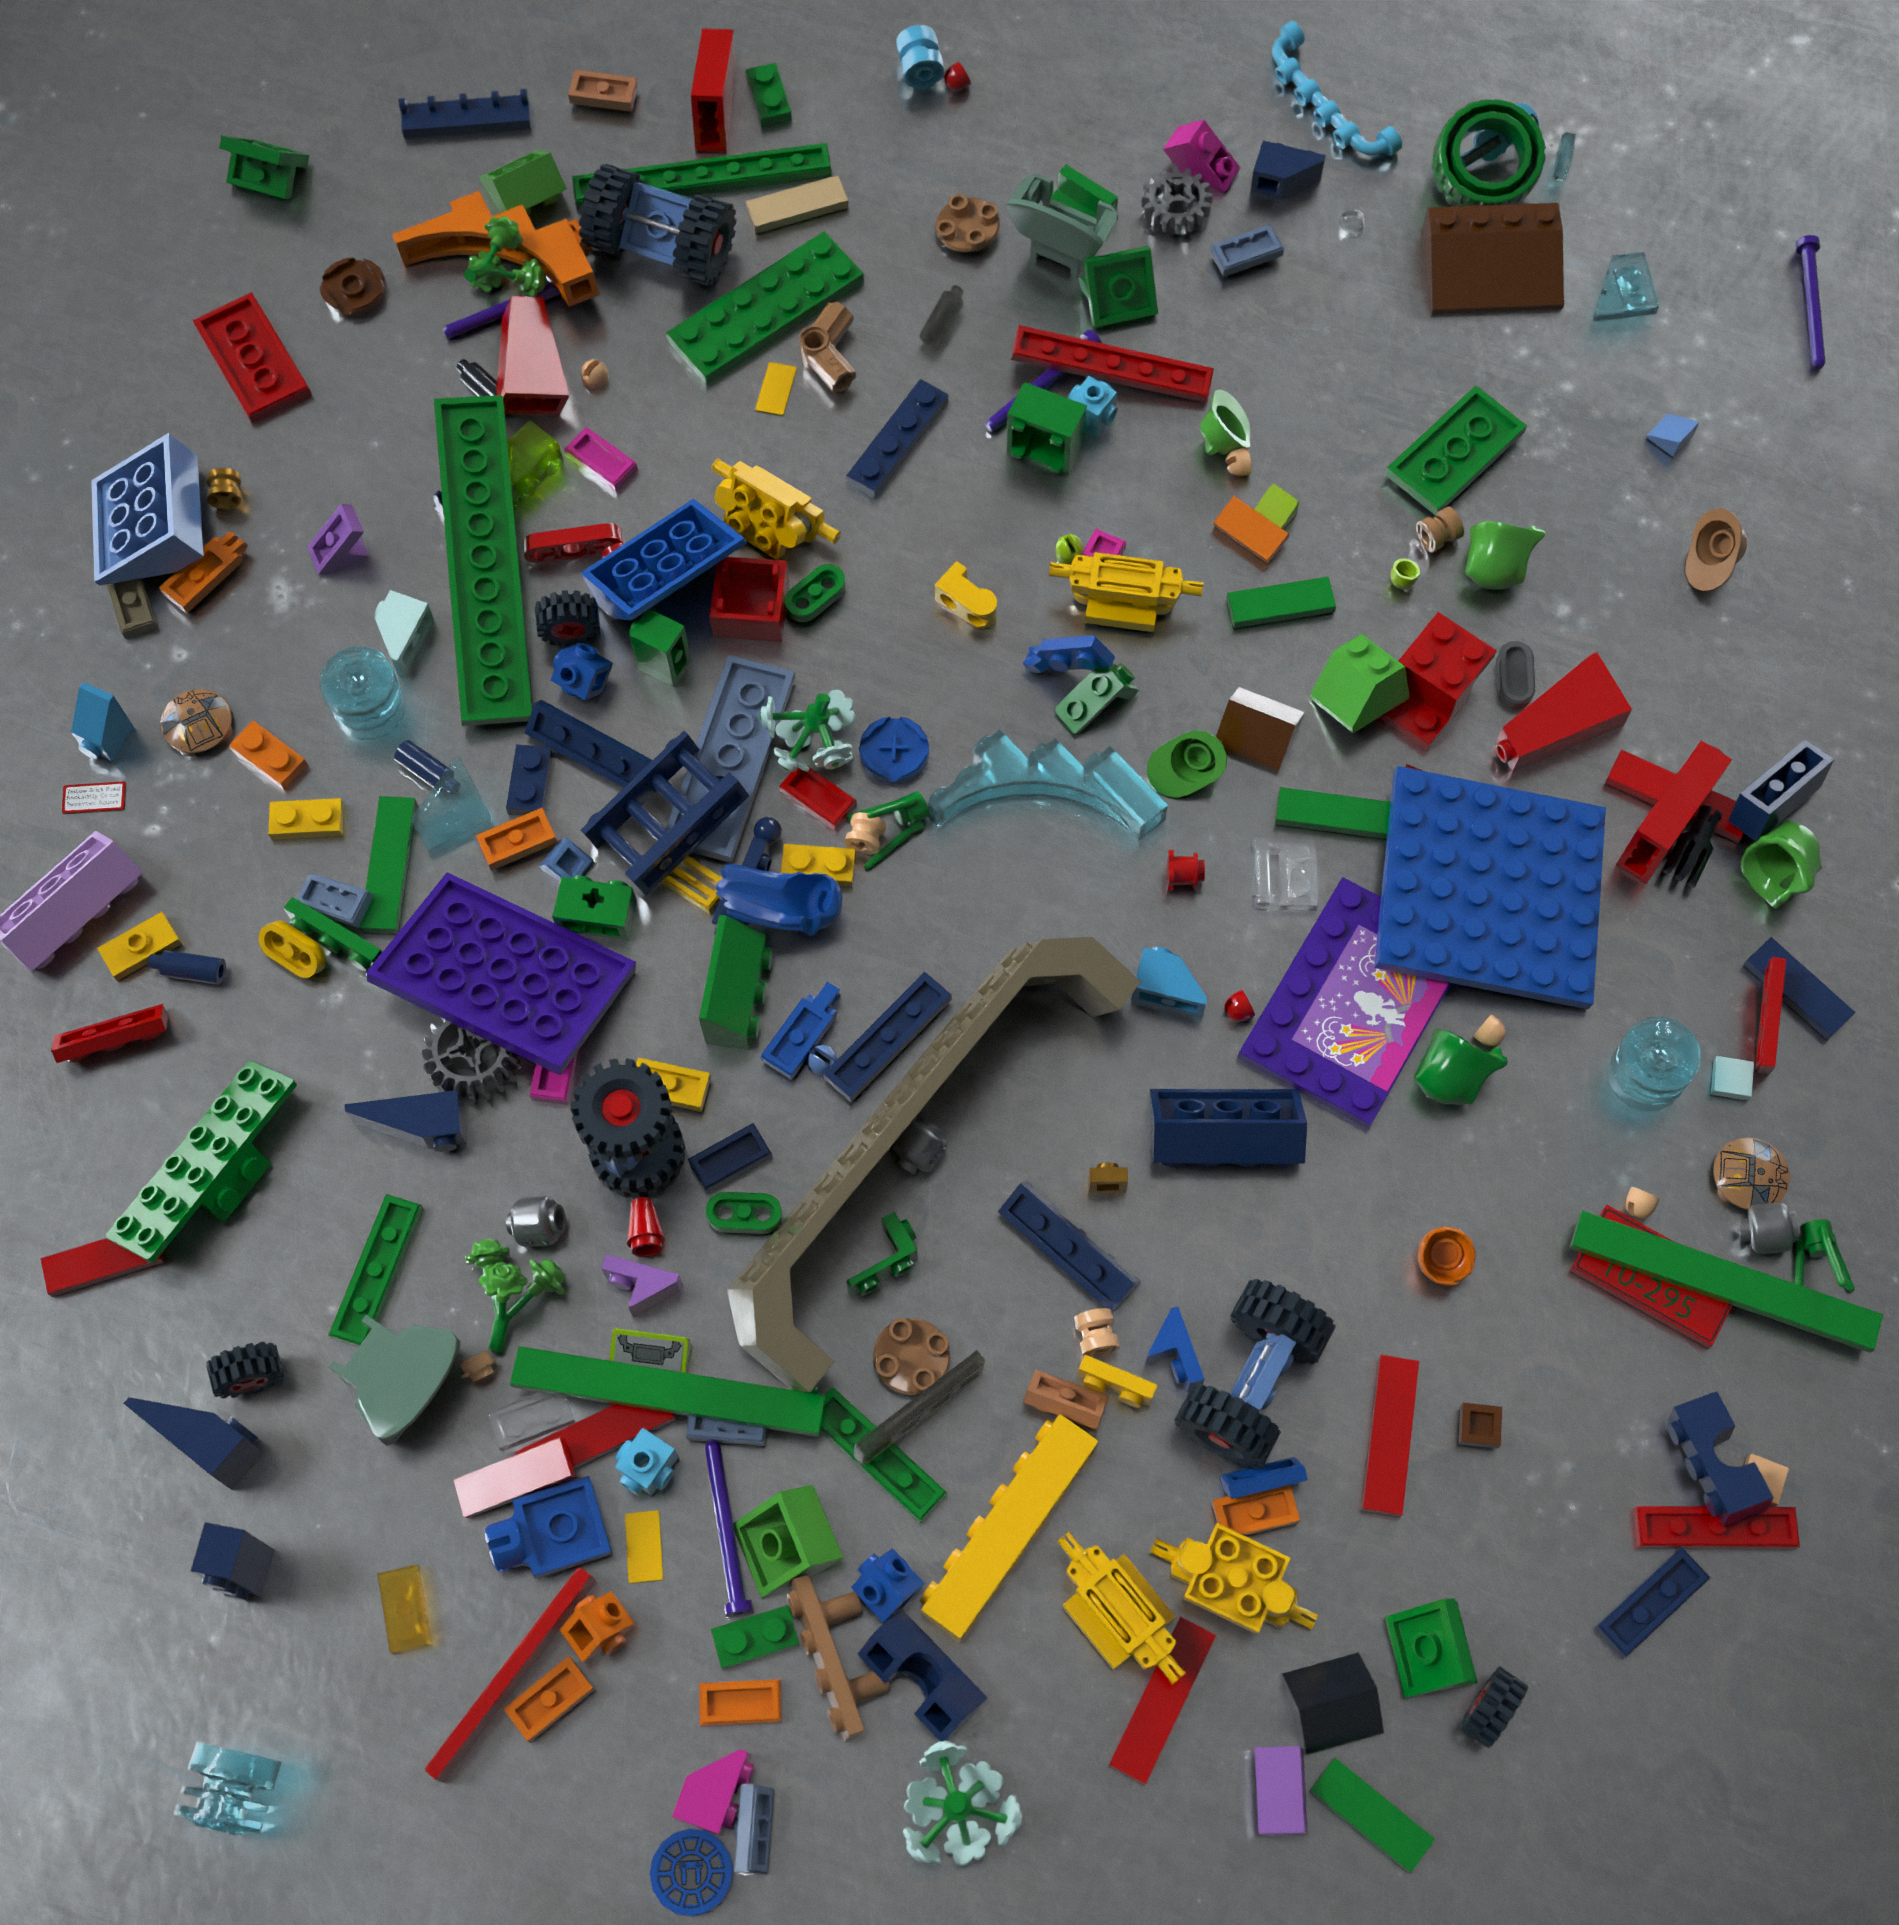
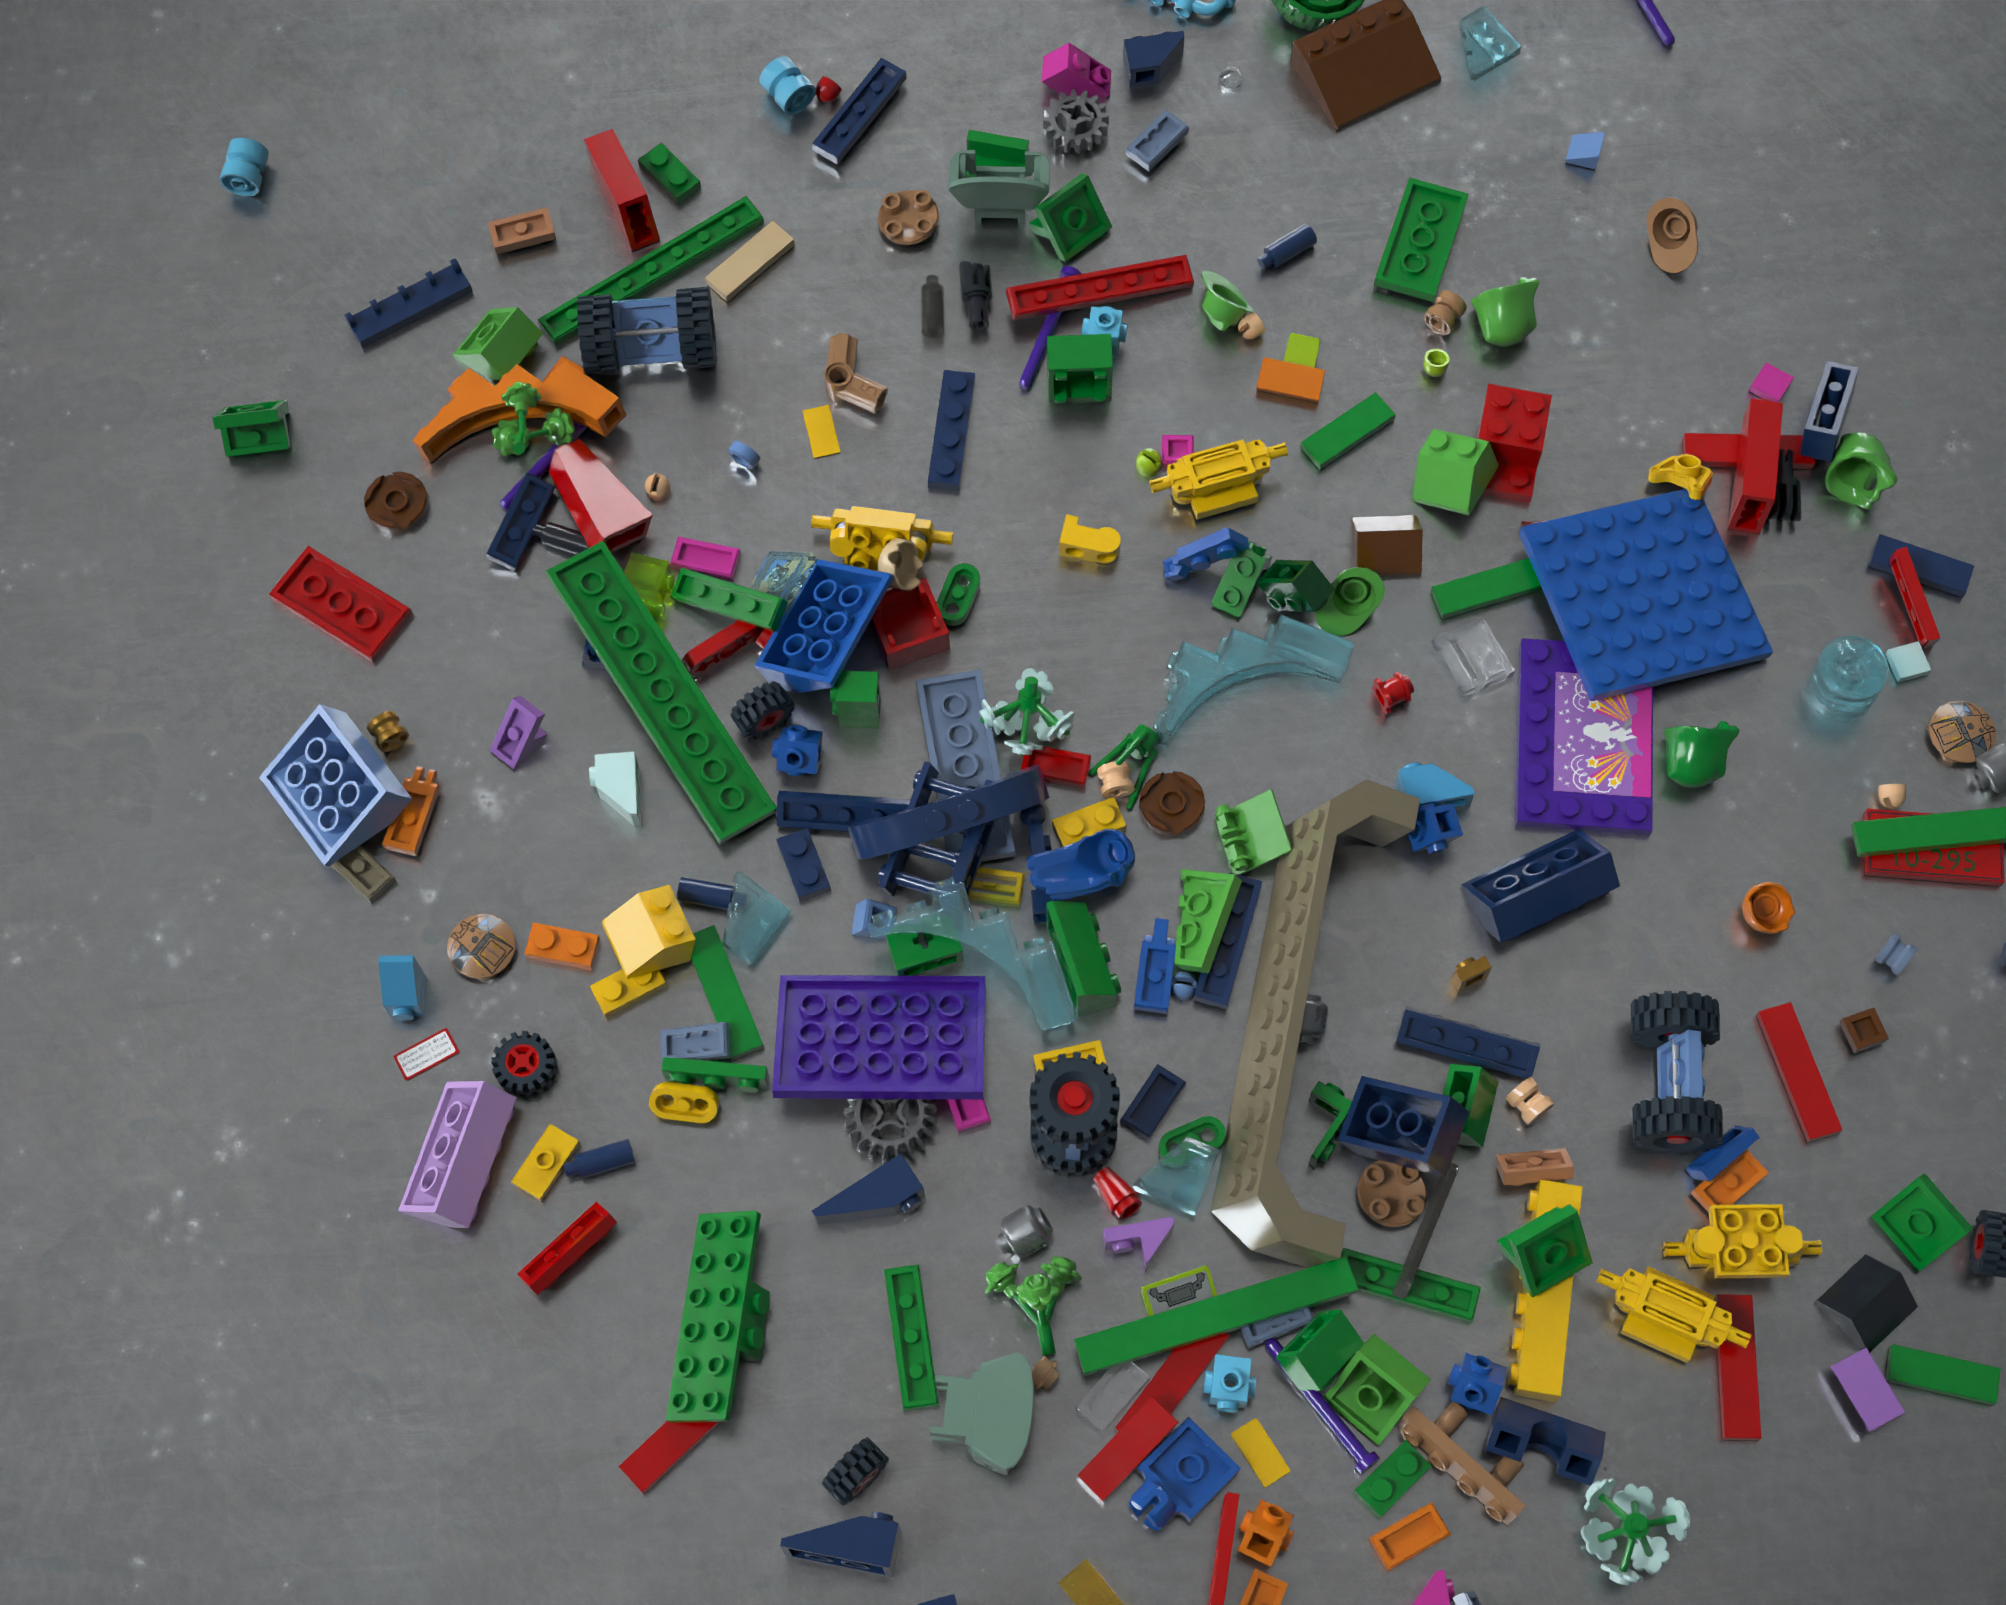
camera: 25 degrees left, 0 degrees up
clear light blue wheel [320,647,406,740] -> none
orange plate [476,808,558,871] -> none
green plate [666,231,864,384] -> none
blue tile [859,717,930,785] -> none
yellow plate [1077,1355,1157,1408] -> none
blue slope [1145,1306,1205,1392] -> none
red hinge [1224,990,1255,1022] -> none
light nougat hinge [1473,1014,1506,1046] -> none
dark grey tile [1496,641,1535,709] -> none
red slope [1496,652,1632,772] -> none
none -> dark blue tile [485,472,556,571]
none -> black wheel [491,1031,557,1098]
none -> yellow slope [602,885,696,979]
none -> green tile [670,568,788,632]
none -> medium blue tile [728,440,760,469]
none -> clear light blue tile [749,551,818,612]
none -> dark blue plate [812,58,907,165]
none -> dark blue arch [847,764,1050,859]
none -> clear light blue arch [866,877,1076,1031]
none -> tan hair [877,538,924,591]
none -> black arm [959,261,993,330]
none -> clear light blue wing [1133,1136,1220,1215]
none -> reddish brown tile [1139,771,1205,837]
none -> bright green wing [1175,869,1242,973]
none -> bright green hinge [1214,789,1292,875]
none -> dark green brick [1256,560,1335,612]
none -> dark blue cylinder [1257,224,1317,269]
none -> green brick [1276,1309,1365,1391]
none -> dark blue brick [1338,1076,1469,1177]
none -> blue brick [1407,803,1463,854]
none -> green brick [1443,1064,1499,1147]
none -> green bracket [1497,1204,1593,1298]
none -> yellow piece [1648,454,1713,500]
none -> dark pink tile [1749,362,1794,402]
none -> sand blue wheel [1875,933,1918,976]

